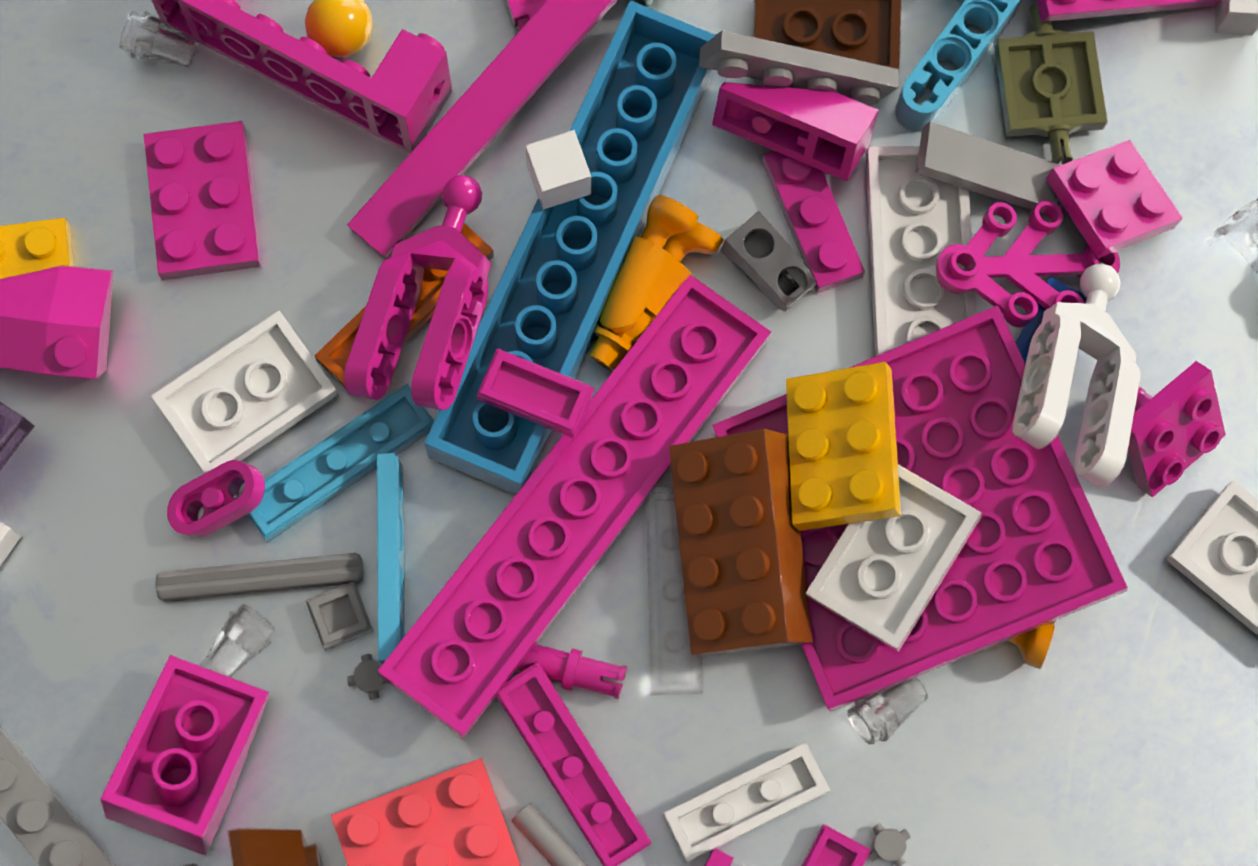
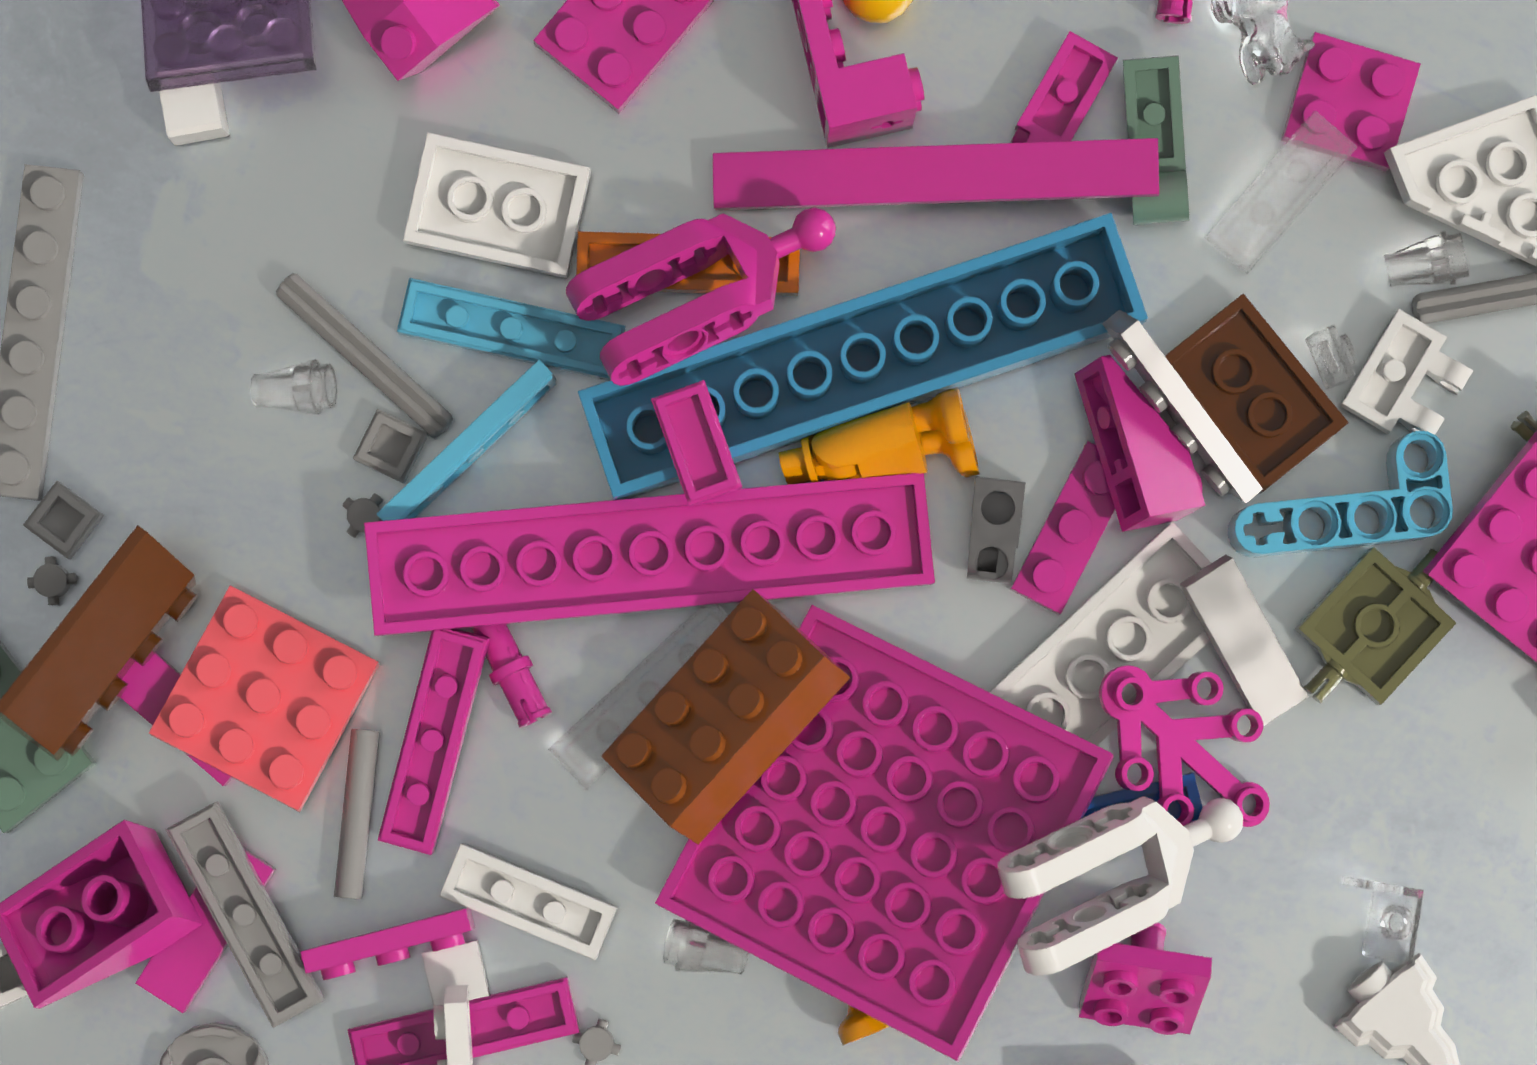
camera: 50 degrees right, 10 degrees up
dark pink slope [100,655,269,856] -> none
dark pink plate [167,460,265,538] -> none
white piece [526,130,591,210] -> none
yellow plate [786,362,901,531] -> none
white plate [805,465,982,652] -> none
plate [1046,140,1183,259] -> none

